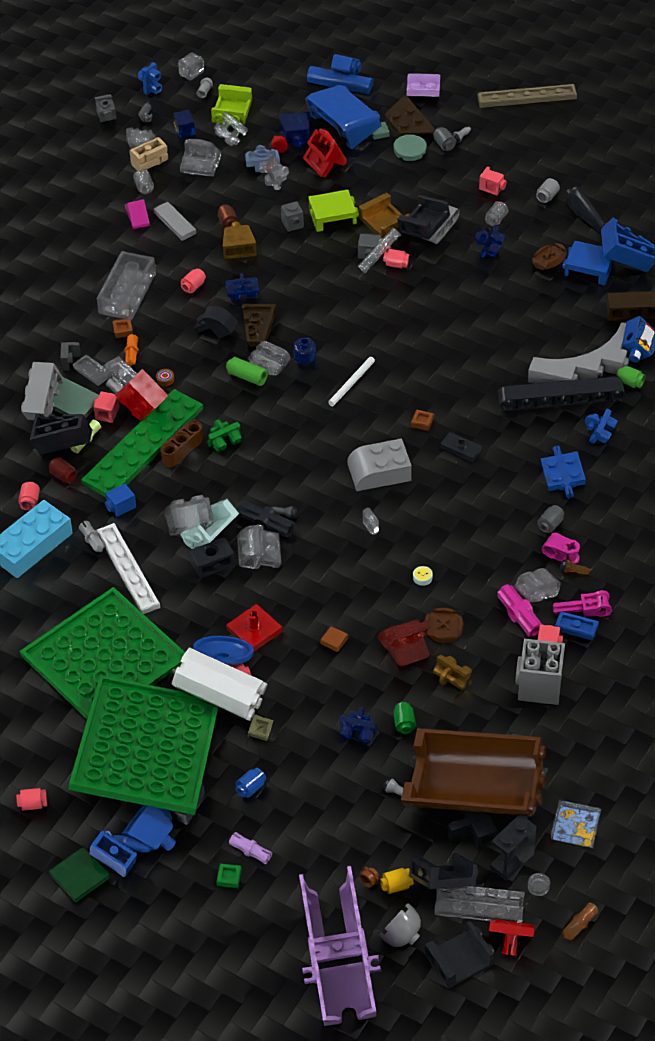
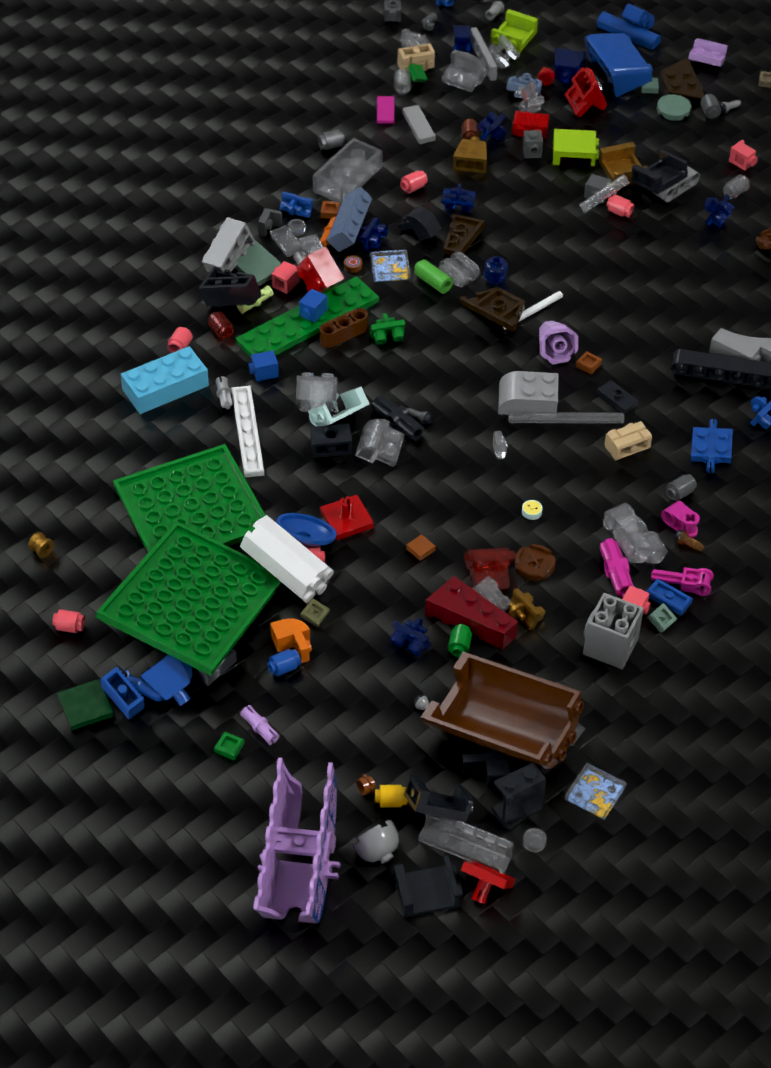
camera: 15 degrees right, 0 degrees up
clear orange axle [562,903,599,940] -> none
none -> orange brick [270,618,312,663]
none -> blue hips [279,192,313,218]
none -> clear tile [288,219,306,236]
none -> blue brick [299,289,327,322]
none -> flat silver brick [318,129,345,150]
none -> sand blue brick [327,186,372,252]
none -> clear blue hips [357,217,388,252]
none -> clear tile [370,250,411,282]
none -> green tile [408,64,427,83]
none -> dark red wedge [425,576,518,650]
none -> dark brown wing [460,287,525,332]
none -> light grey tile [470,27,497,81]
none -> clear hips [472,575,511,611]
none -> clear blue hips [477,111,506,140]
none -> clear axle [508,412,624,423]
none -> red brick [512,110,549,139]
none -> lavender cone [539,321,578,364]
none -> clear brick [603,503,648,548]
none -> tan brick [605,421,652,461]
none -> sand green tile [647,603,677,633]

